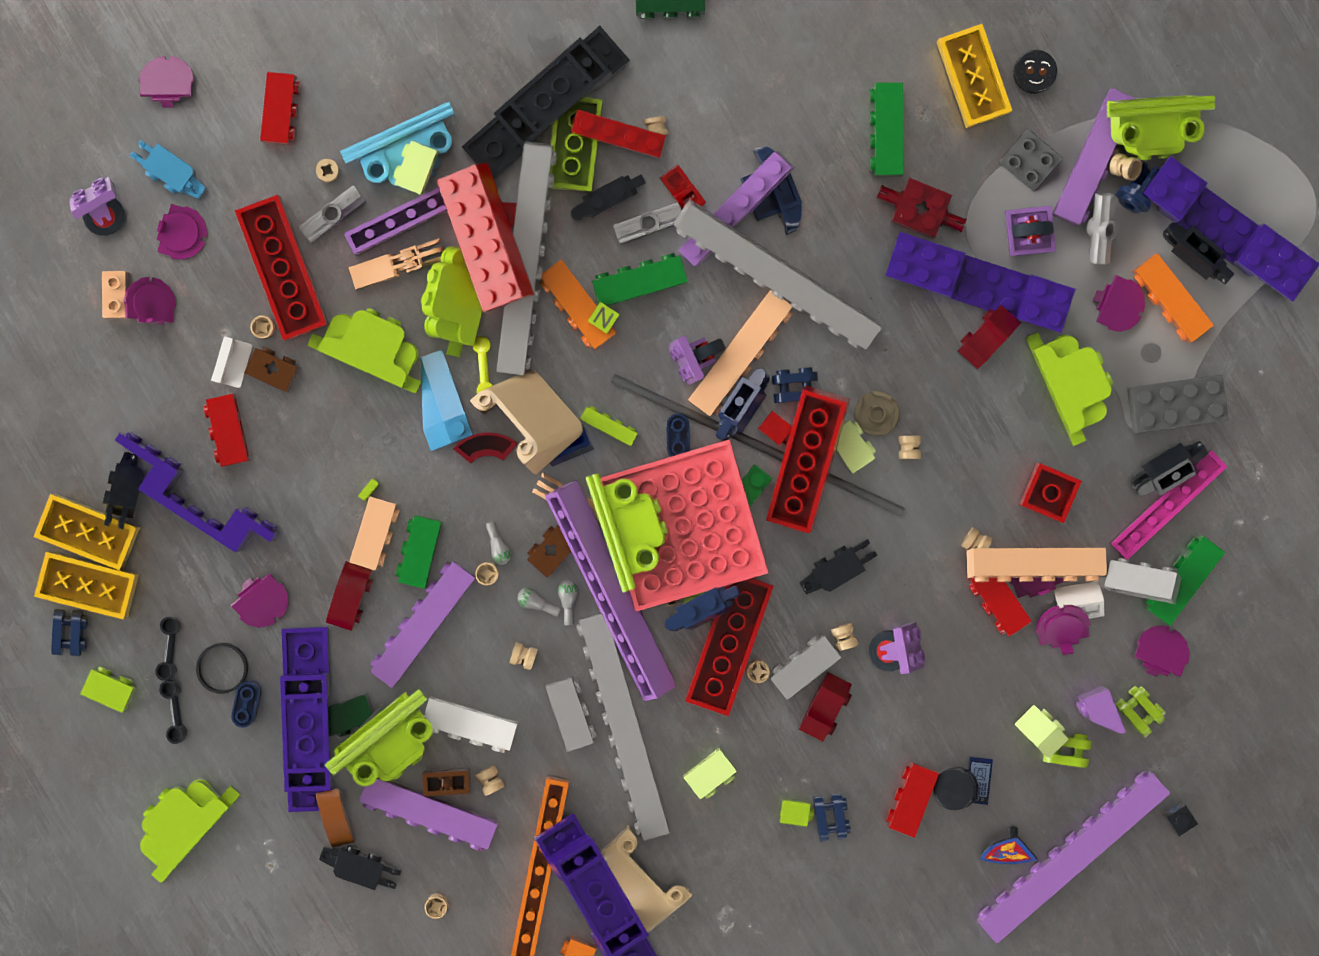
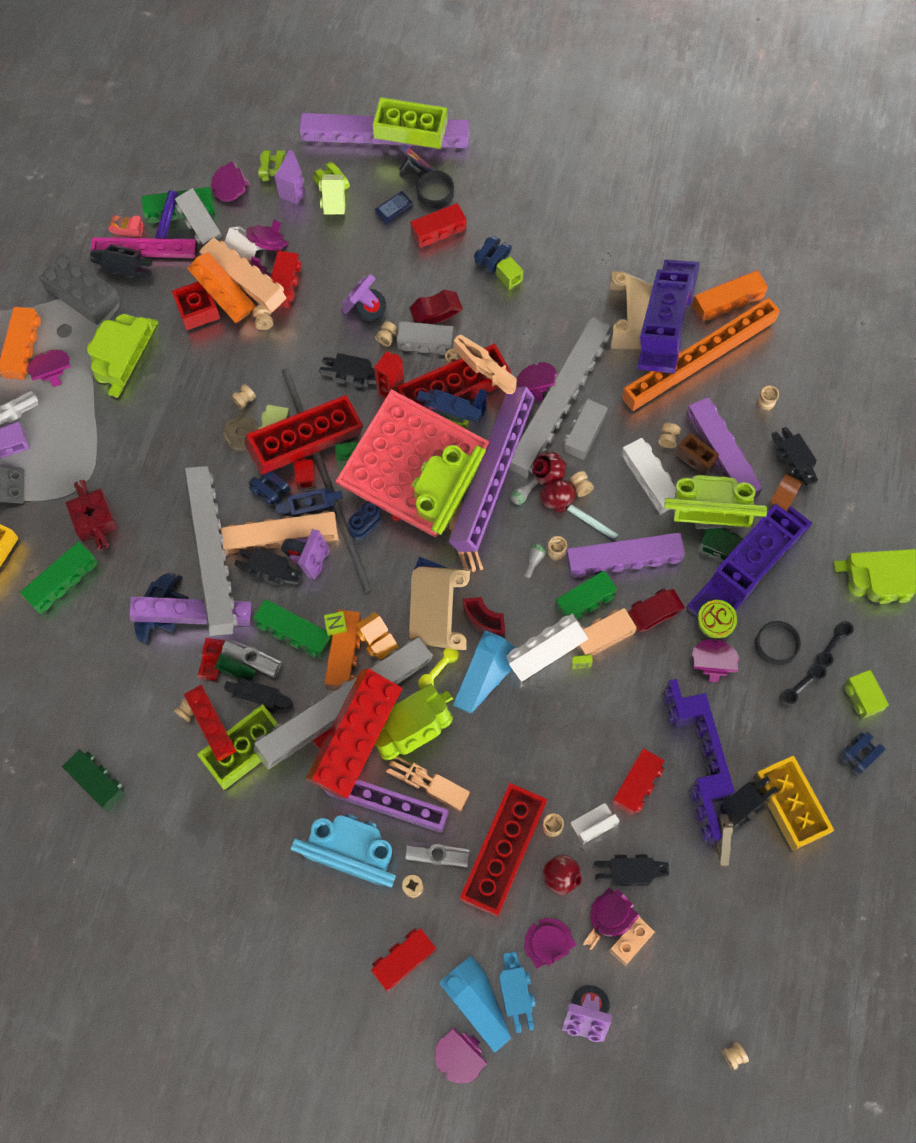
camera: 135 degrees left, 20 degrees down
yellow brick [34,551,139,620] -> none
dark blue brick [231,680,262,728] -> none
reddish brown brick [244,346,300,393] -> none
lime brick [307,308,421,394] -> none
yellowish green brick [393,141,440,194] -> none
black bracket [462,25,630,180] -> none
light grey piece [517,588,561,616] -> none
reddish brown brick [527,525,571,578] -> none
lime piece [580,406,638,446] -> none
yellowish green brick [683,748,737,799] -> none
dark purple bracket [885,232,1076,333] -> none
black head [933,767,979,810] -> none
dark red brick [958,305,1021,369] -> none
medium lavender plate [1005,206,1056,257] -> none
black brick [1162,802,1198,837] -> none
none -> coral leg [108,215,145,238]
none -> dark purple axle [155,190,178,239]
none -> orange brick [187,252,256,323]
none -> dark green tile [214,653,256,681]
none -> black hinge [234,547,302,586]
none -> light orange piece [355,612,399,660]
none -> lime brick [373,97,448,149]
none -> red brick [374,351,404,399]
none -> black tyre [416,170,454,208]
none -> dark azure wedge [439,956,511,1053]
none -> light nougat arm [454,334,517,394]
none -> clear blue tile [473,389,487,423]
none -> white brick [506,613,588,681]
none -> magenta piece [516,362,557,402]
none -> dark red plant [532,451,566,485]
none -> dark red plant [540,479,576,513]
none -> dark red plant [543,854,582,895]
none -> light aqua bar [567,504,618,541]
none -> light nougat bush [583,928,602,950]
none -> black hinge [594,854,669,886]
none -> lime tile [698,600,737,639]
none -> dark tan plate [716,814,733,866]

